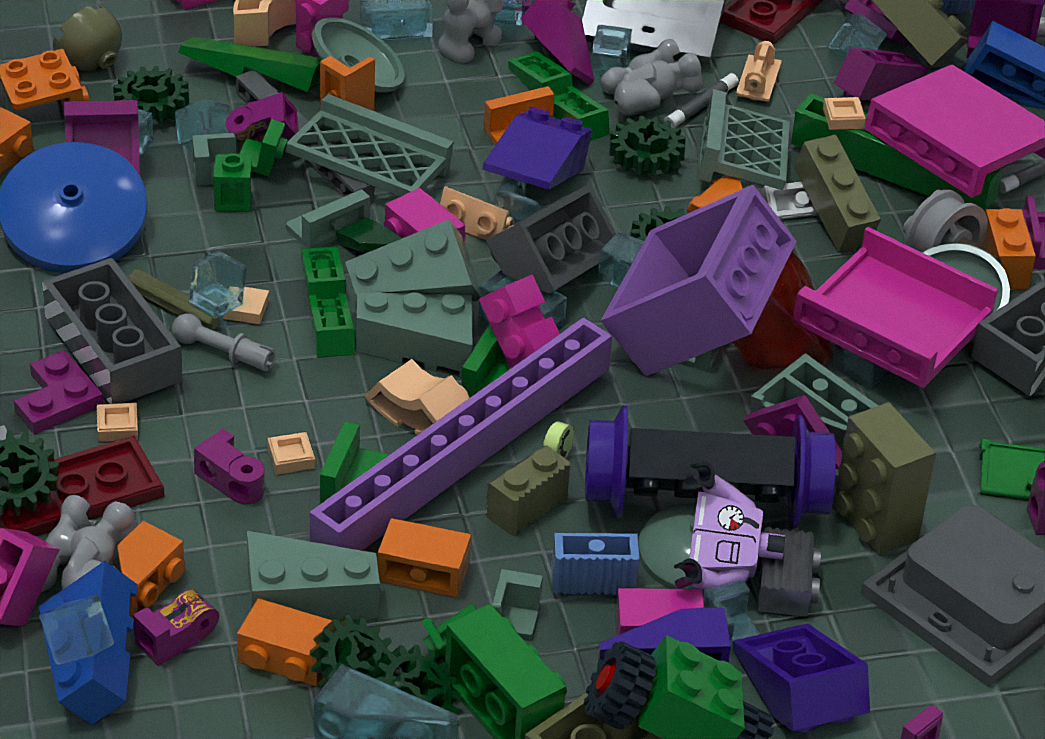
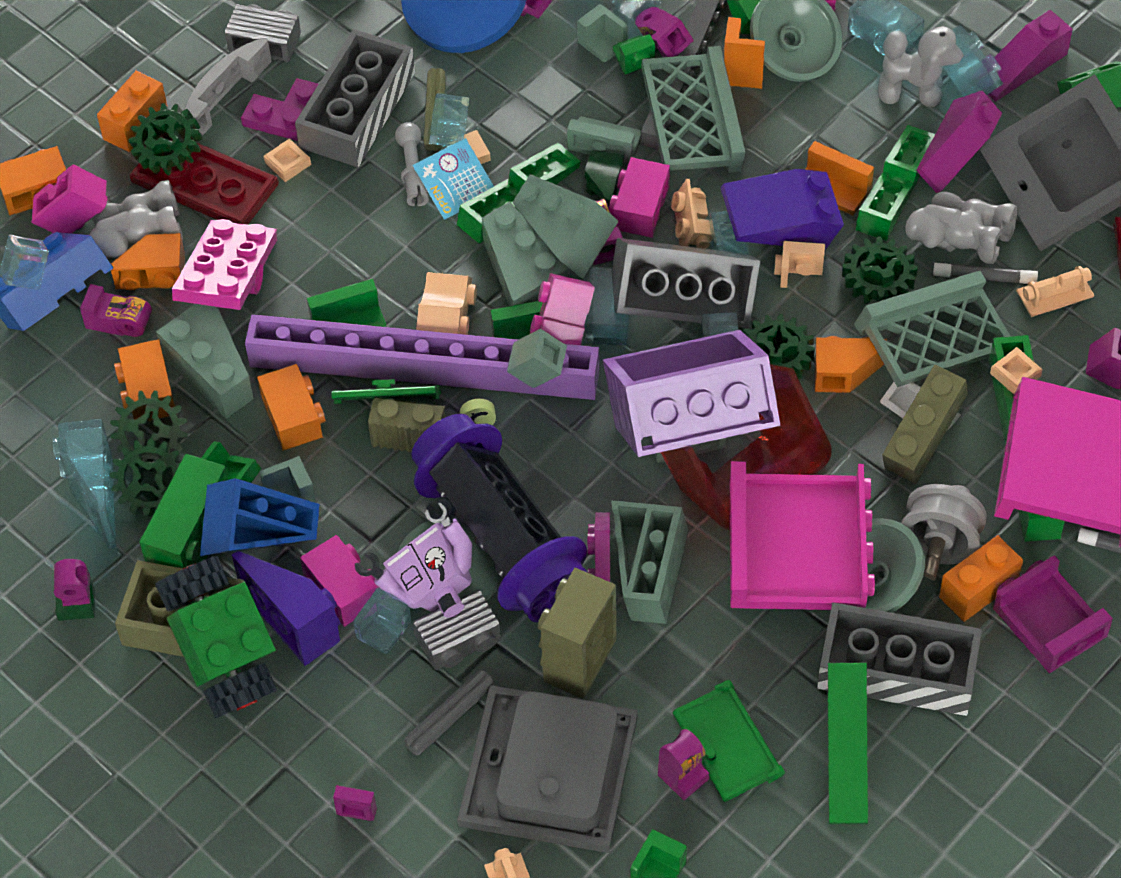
camera: 60 degrees right, 15 degrees up
magenta leg [194,428,265,504] -> none
green bracket [213,153,252,212] -> none
light nougat tile [267,432,315,475] -> none
medium blue brick [552,533,639,595] -> none
clear light blue panel [591,24,632,78] -> none
dark purple slope [732,623,870,732] -> none
none -> plate [172,219,277,310]
none -> blue wedge [200,478,320,556]
none -> green door [331,379,441,404]
none -> dark grey axle [404,670,494,756]
none -> medium azure sticker [412,138,494,220]
none -> sand green panel [507,328,567,388]
none -> light nougat bracket [774,241,825,288]

